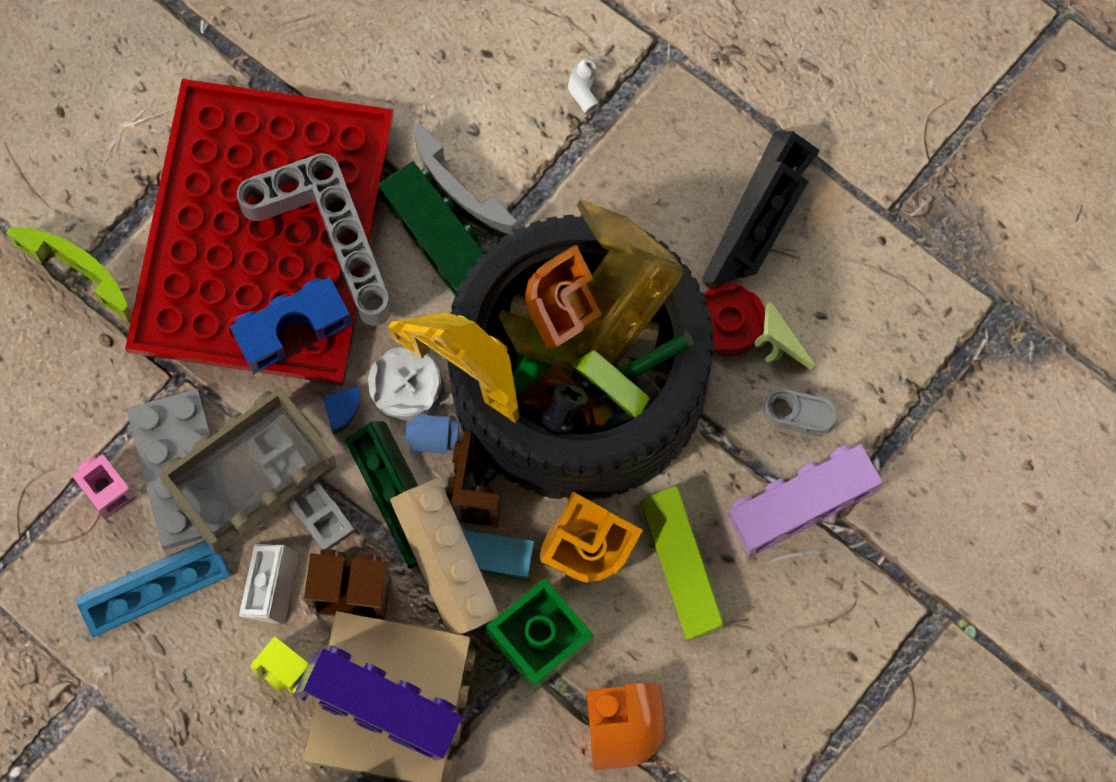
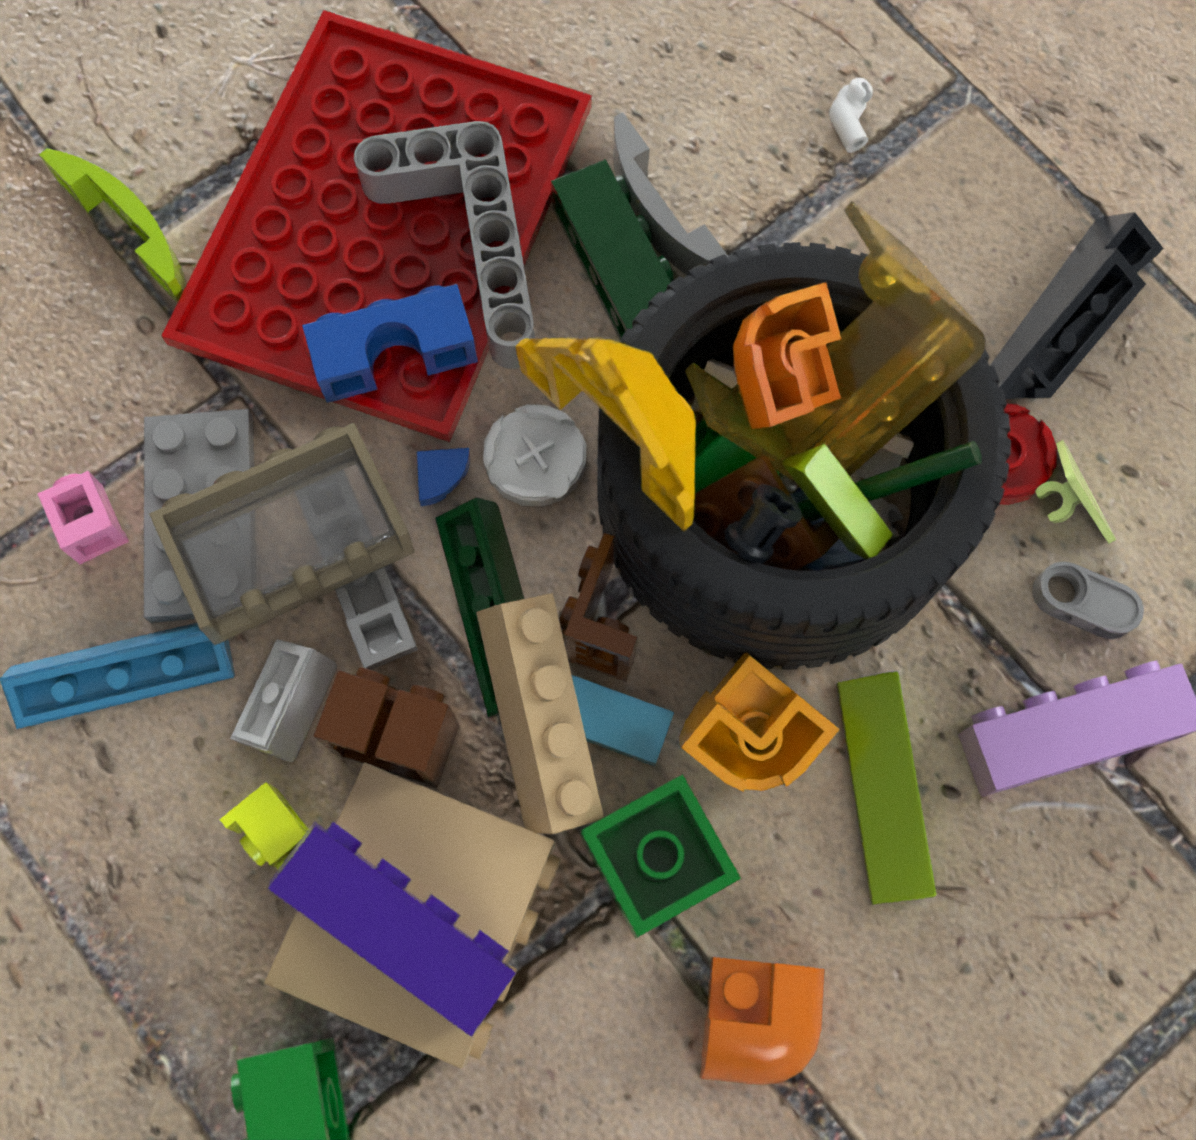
camera: 10 degrees right, 0 degrees up
medium blue brick [405,414,459,454] -> none

